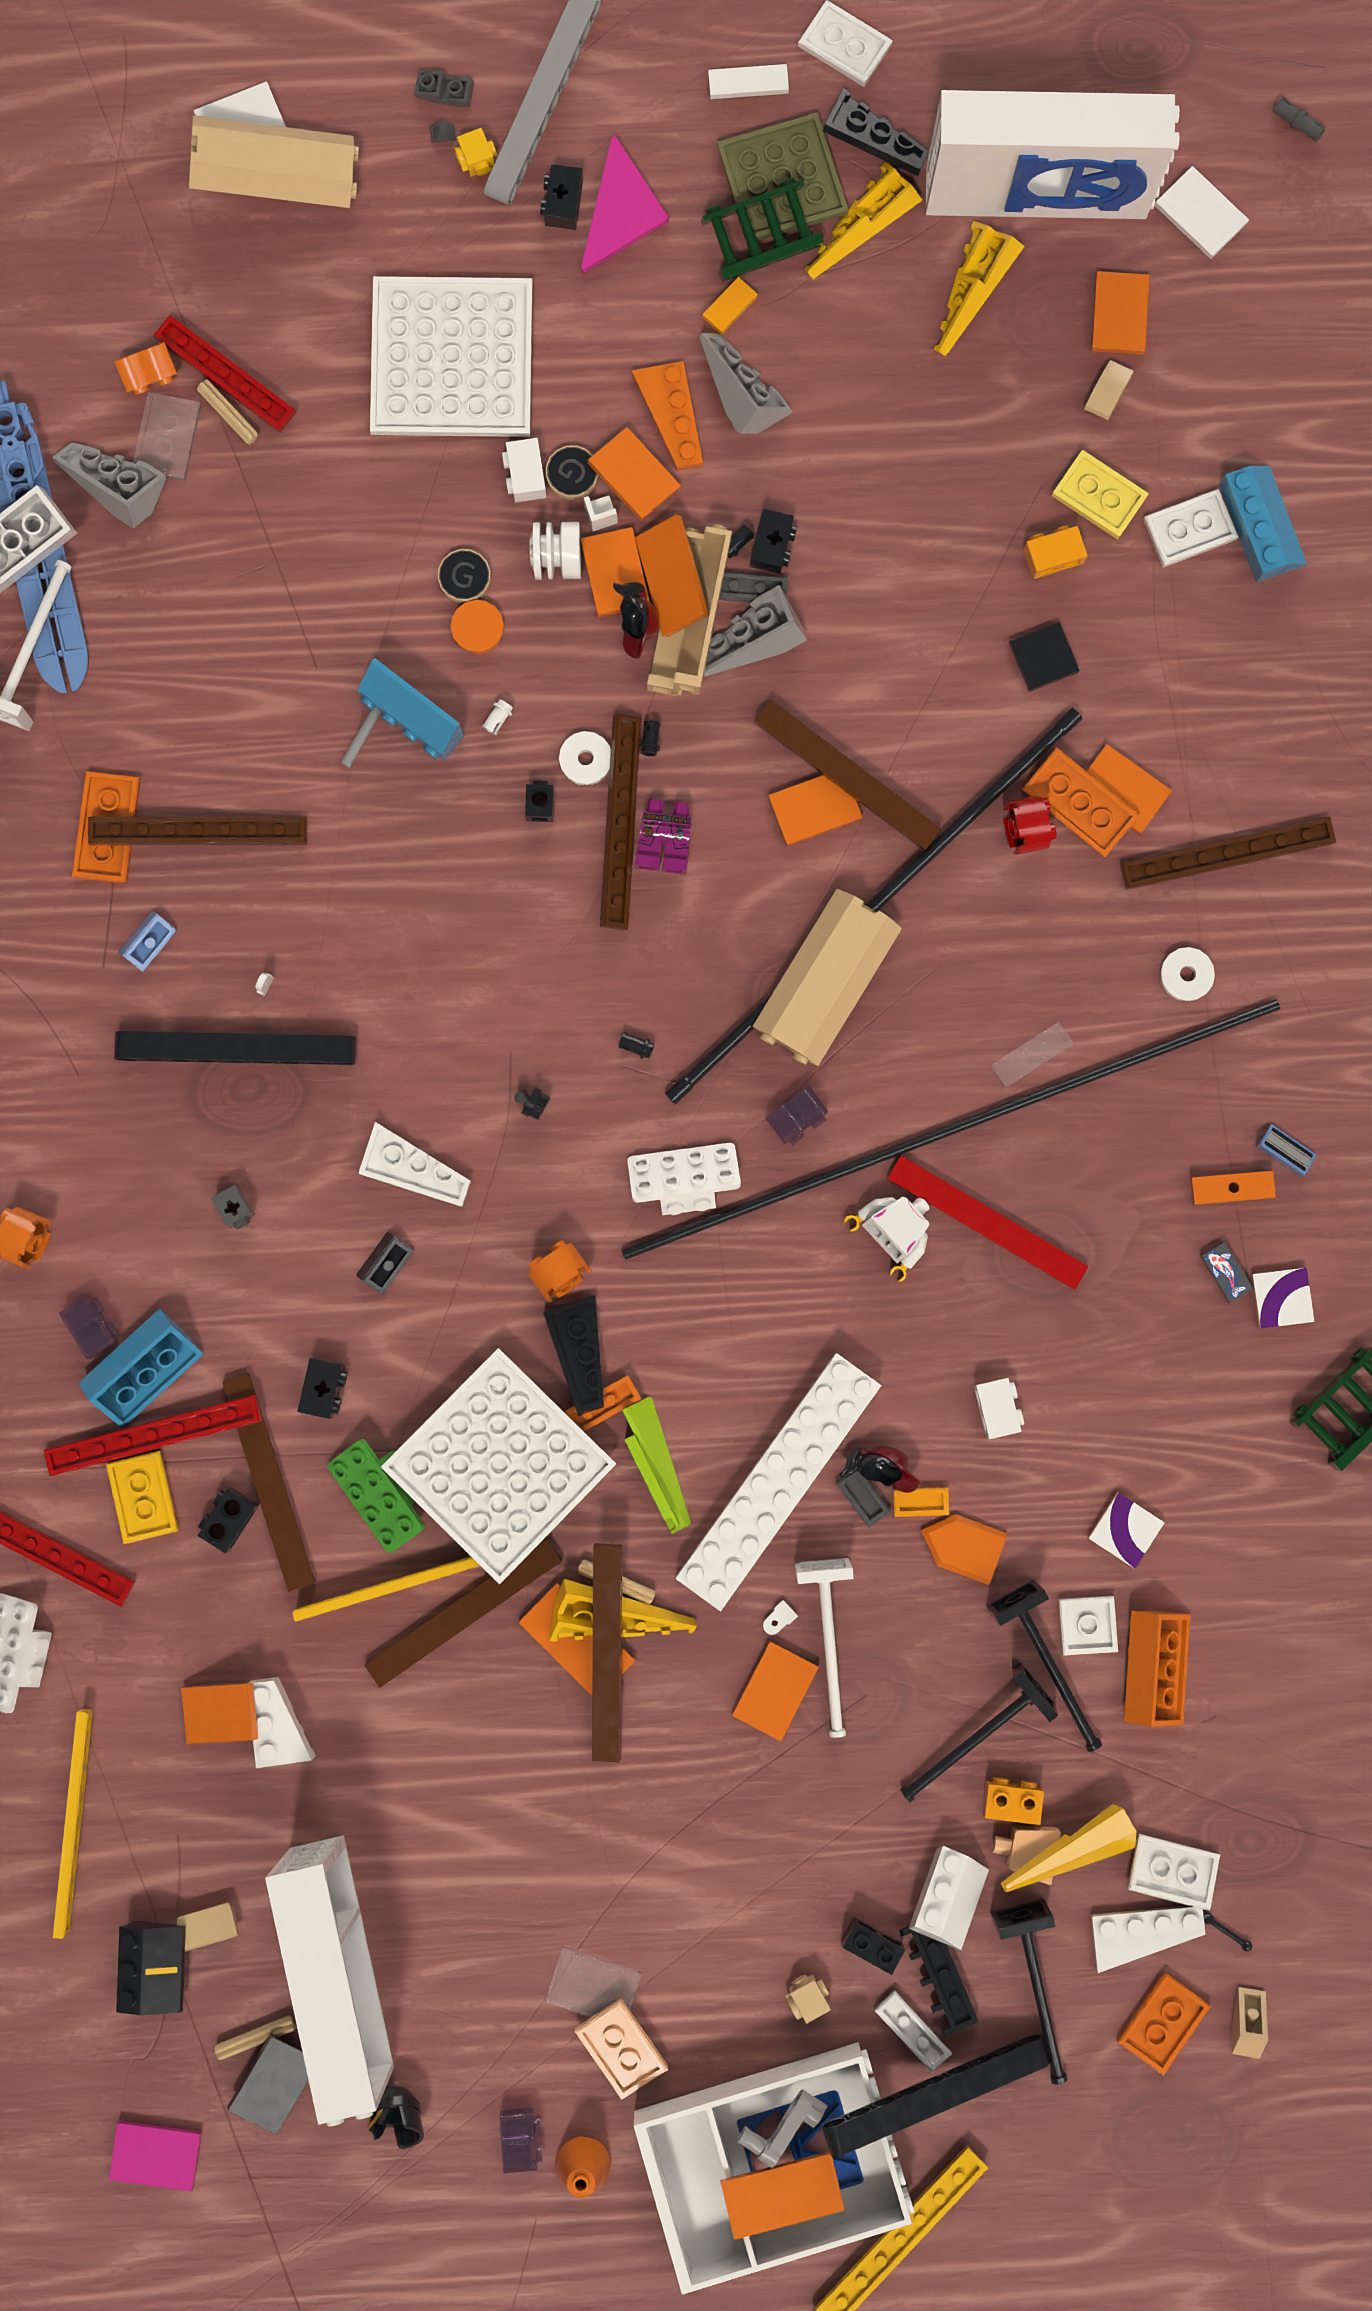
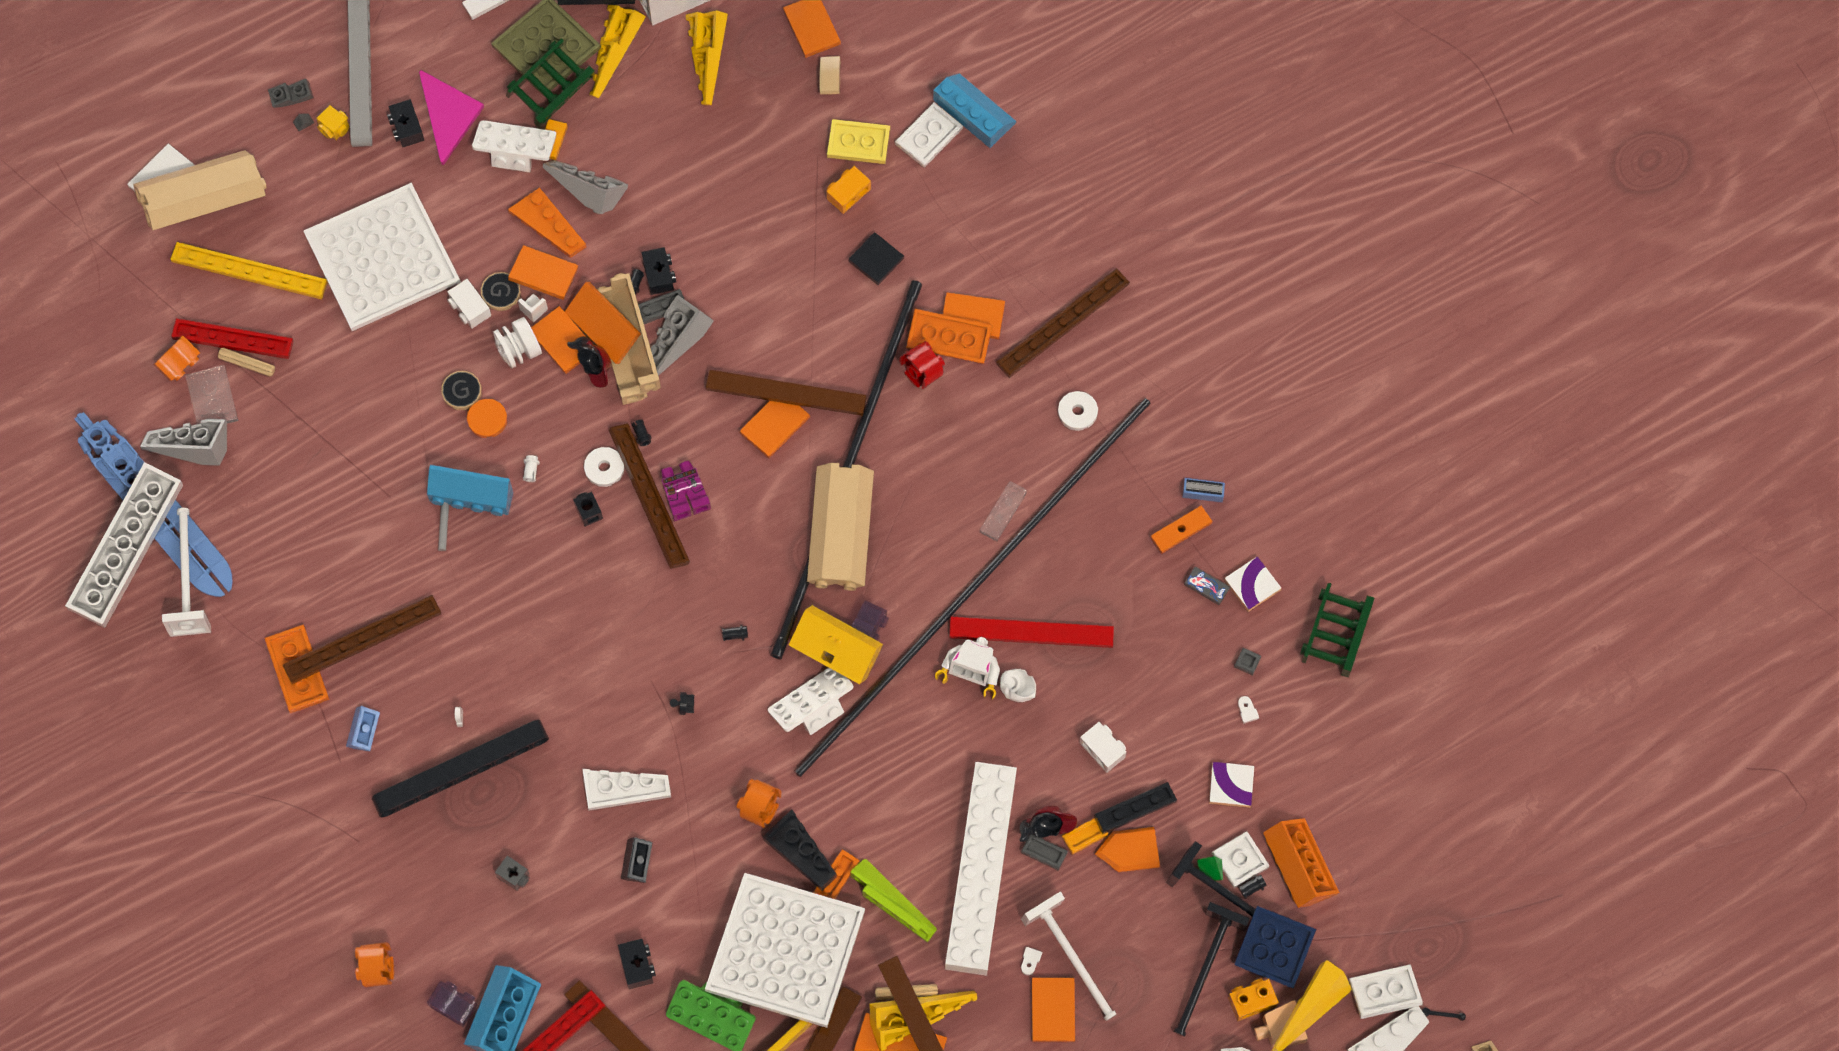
camera: 25 degrees left, 15 degrees down
none -> yellow tile [170,242,328,300]
none -> white bracket [472,120,556,172]
none -> yellow brick [789,605,883,684]
none -> white hair [1000,669,1036,702]
none -> black tile [1094,782,1177,834]
none -> green slope [1197,857,1223,881]
none -> dark grey tile [1234,648,1261,676]
none -> dark blue plate [1234,906,1317,989]
none -> white piece [1238,696,1259,724]
none -> black pin [1239,875,1267,899]

